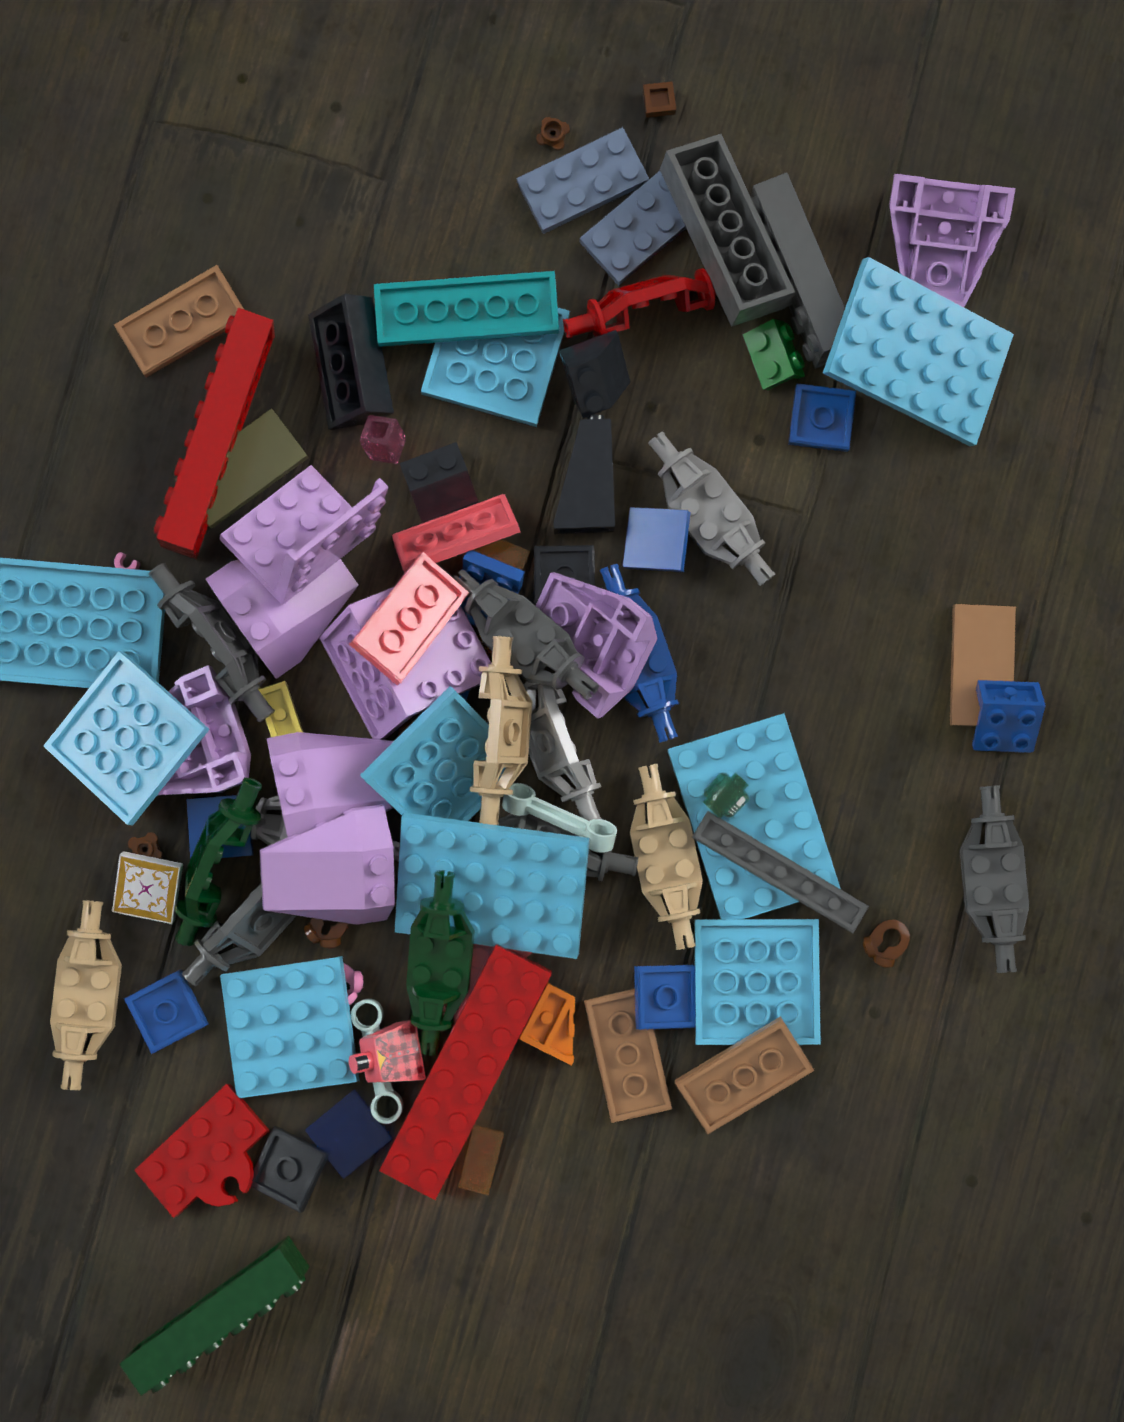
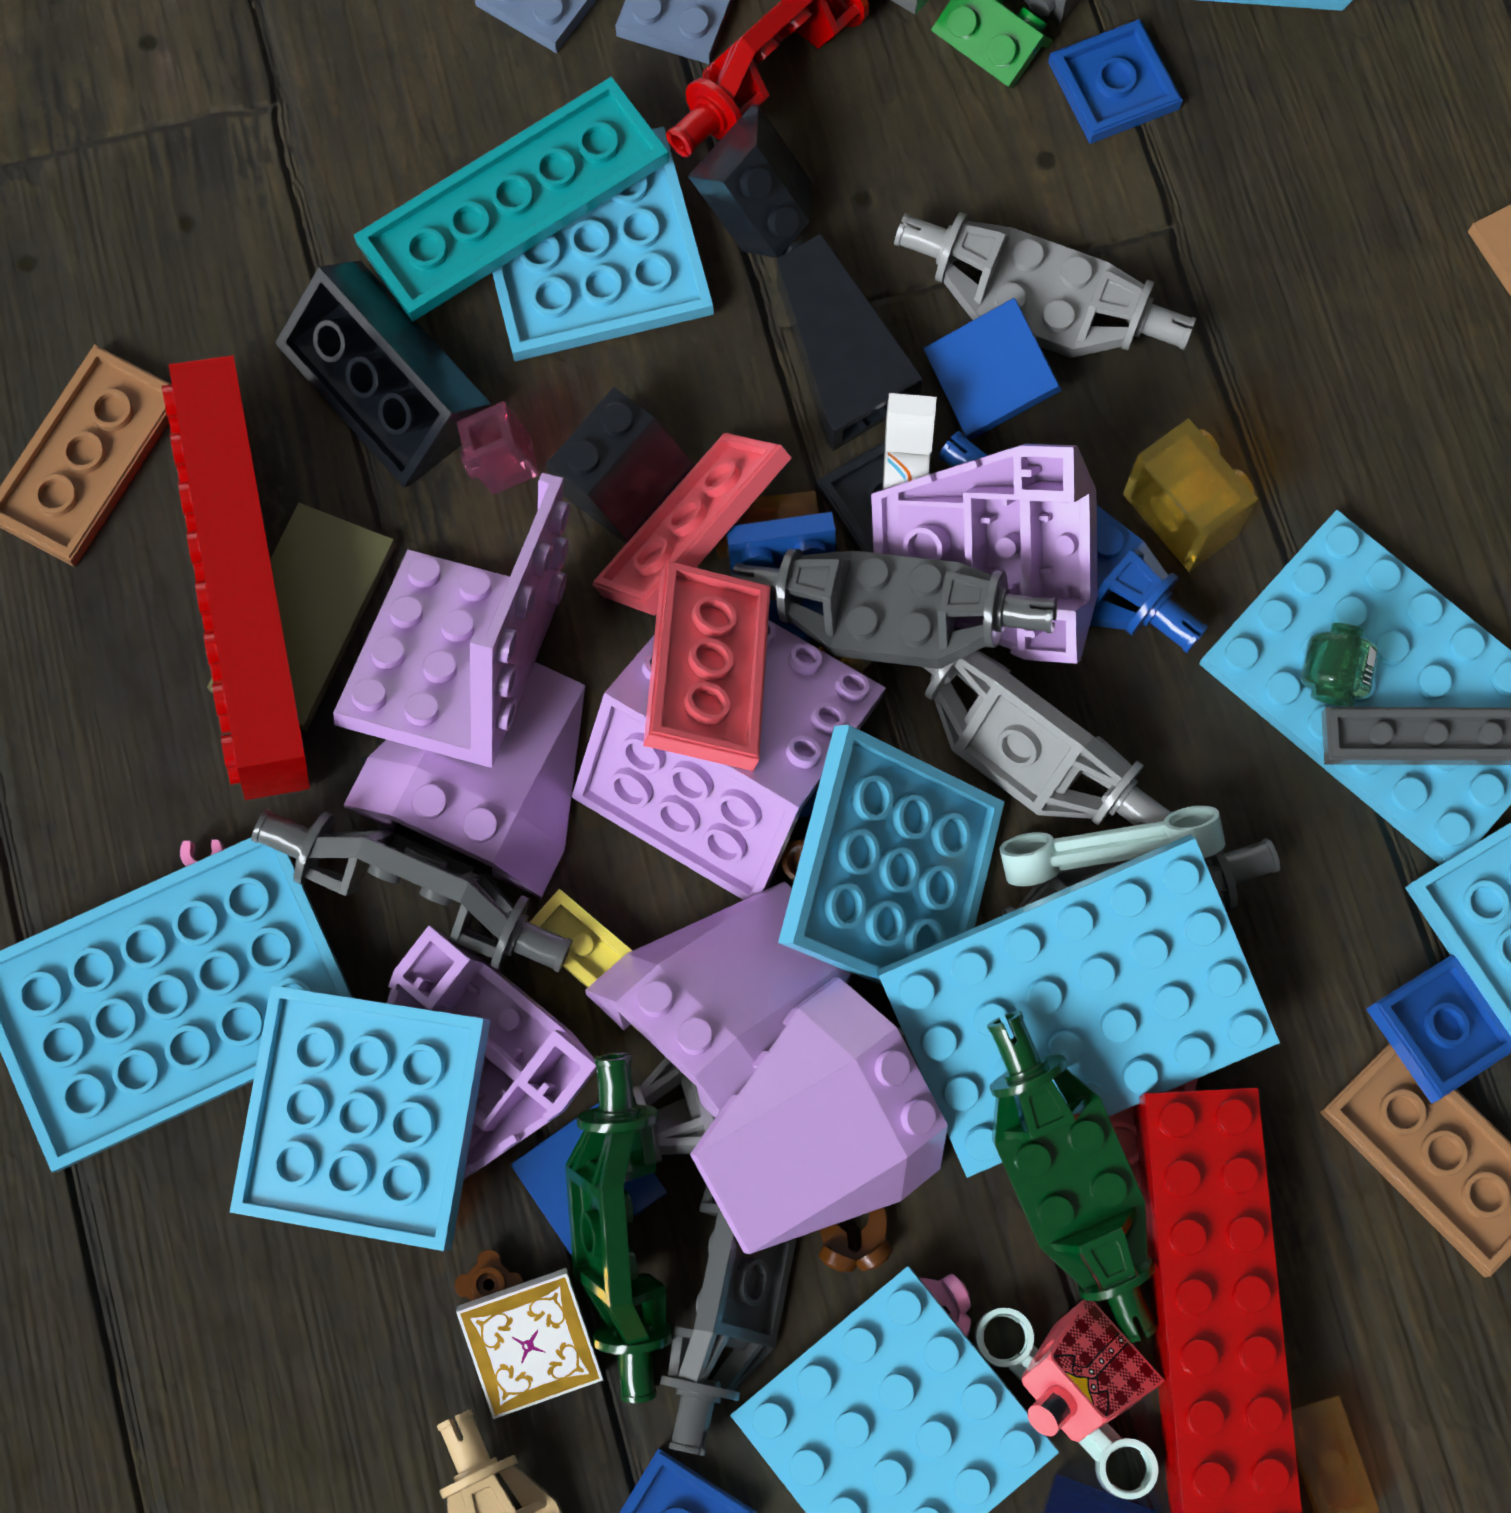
camera: 30 degrees left, 10 degrees down
tan plate [470,636,532,825] -> none
orange wing [519,982,575,1066] -> none
tan plate [630,764,703,950] -> none
none -> white leg [883,393,937,489]
none -> clear yellow brick [1123,418,1258,572]

